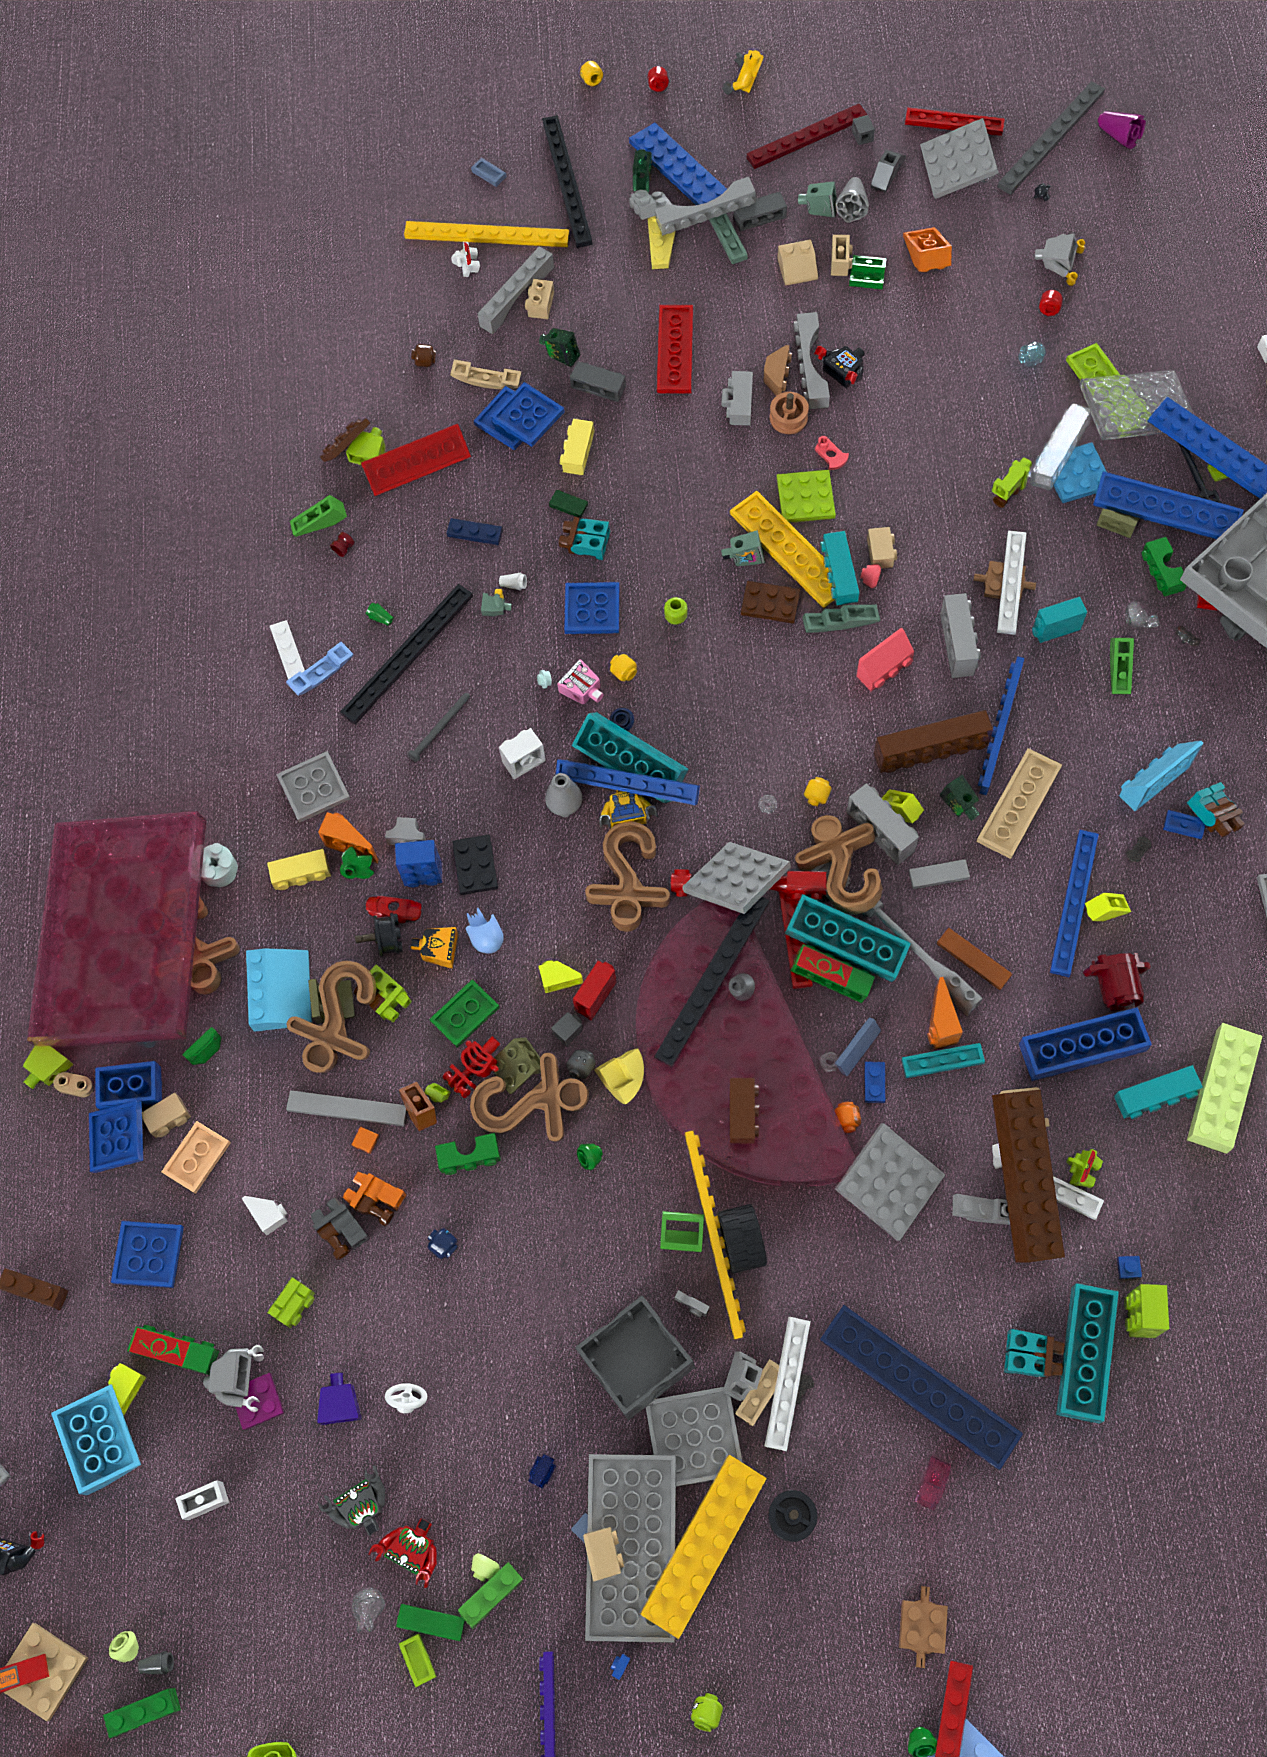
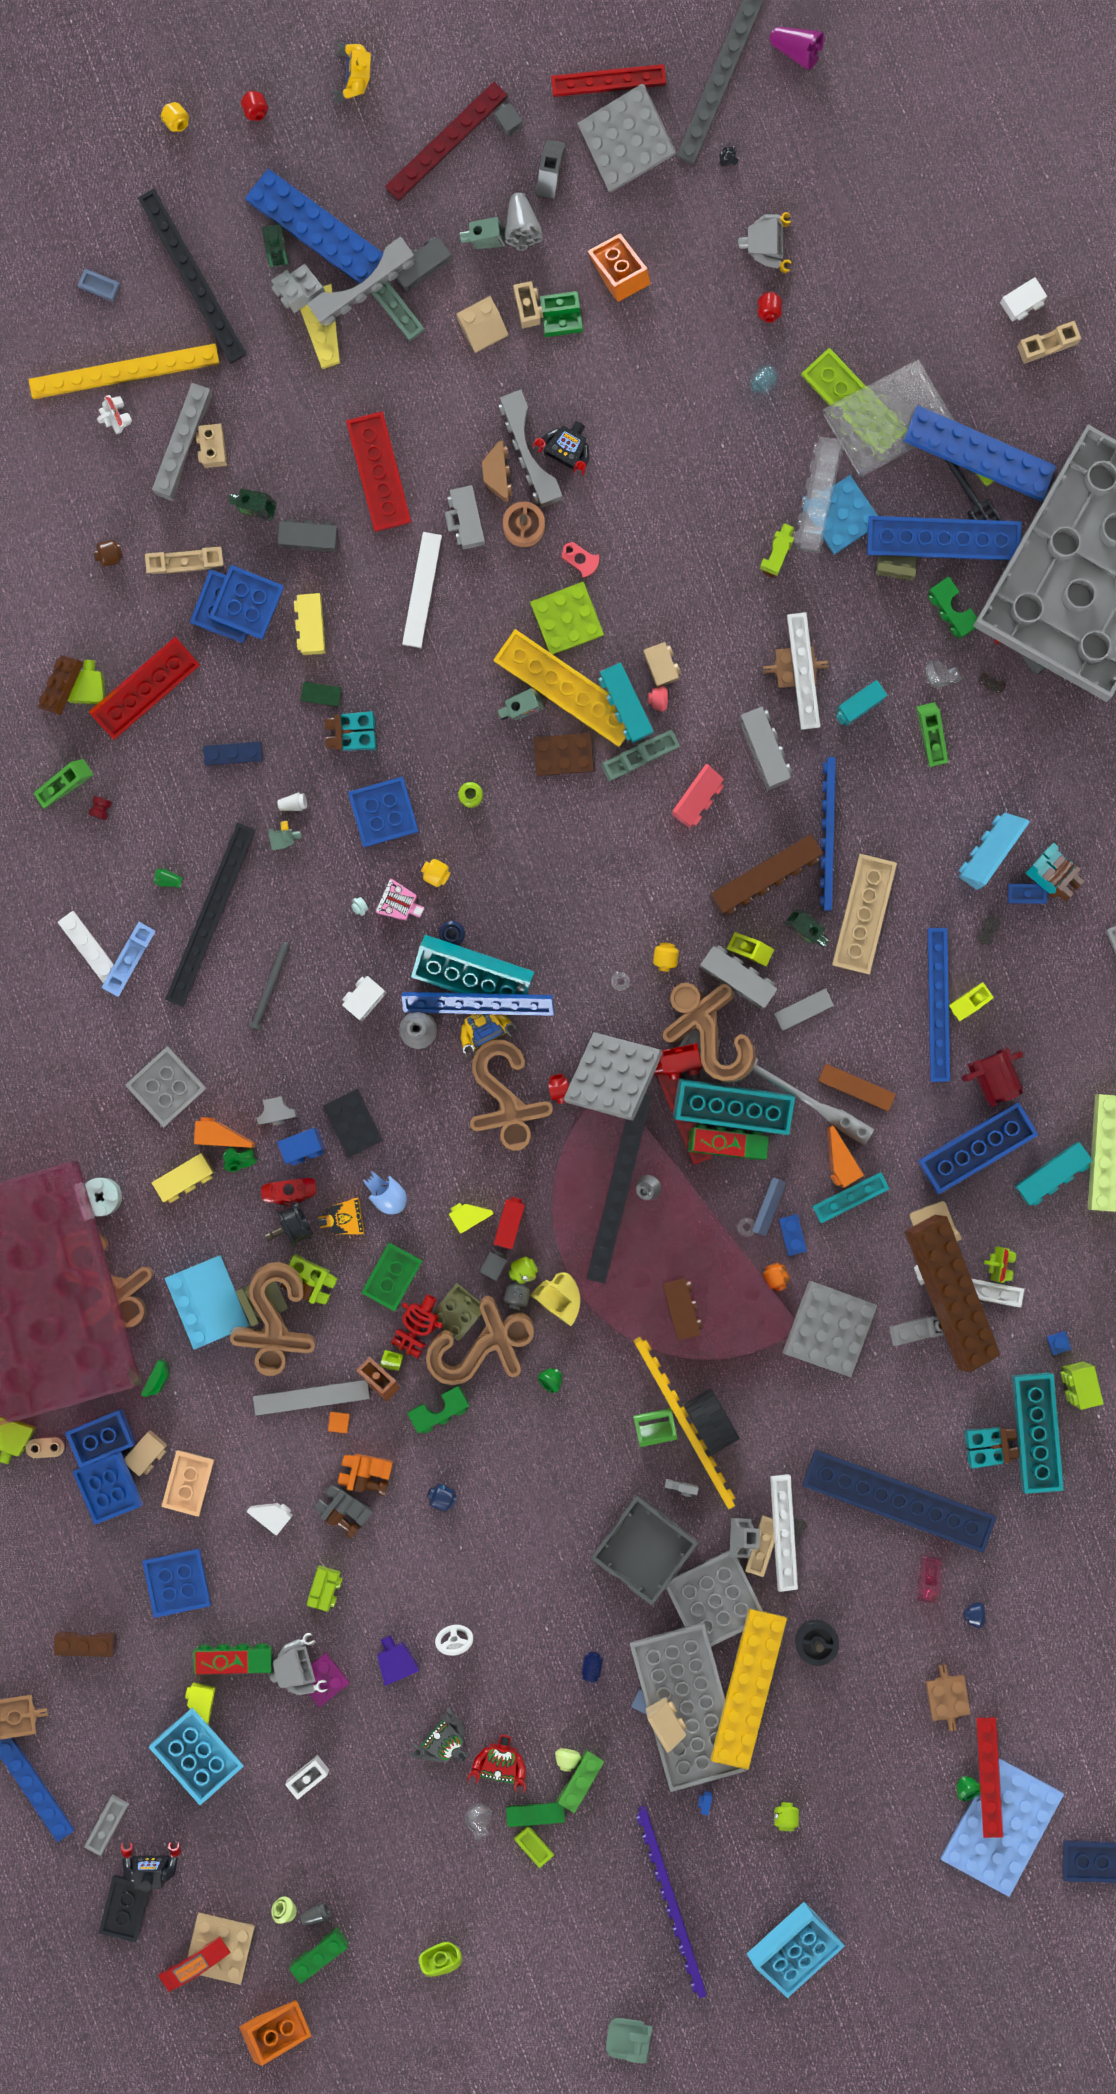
camera: 15 degrees left, 20 degrees up
none -> white tile [402,532,442,648]
none -> lime head [508,1256,538,1284]
none -> dark blue cone [964,1602,985,1629]

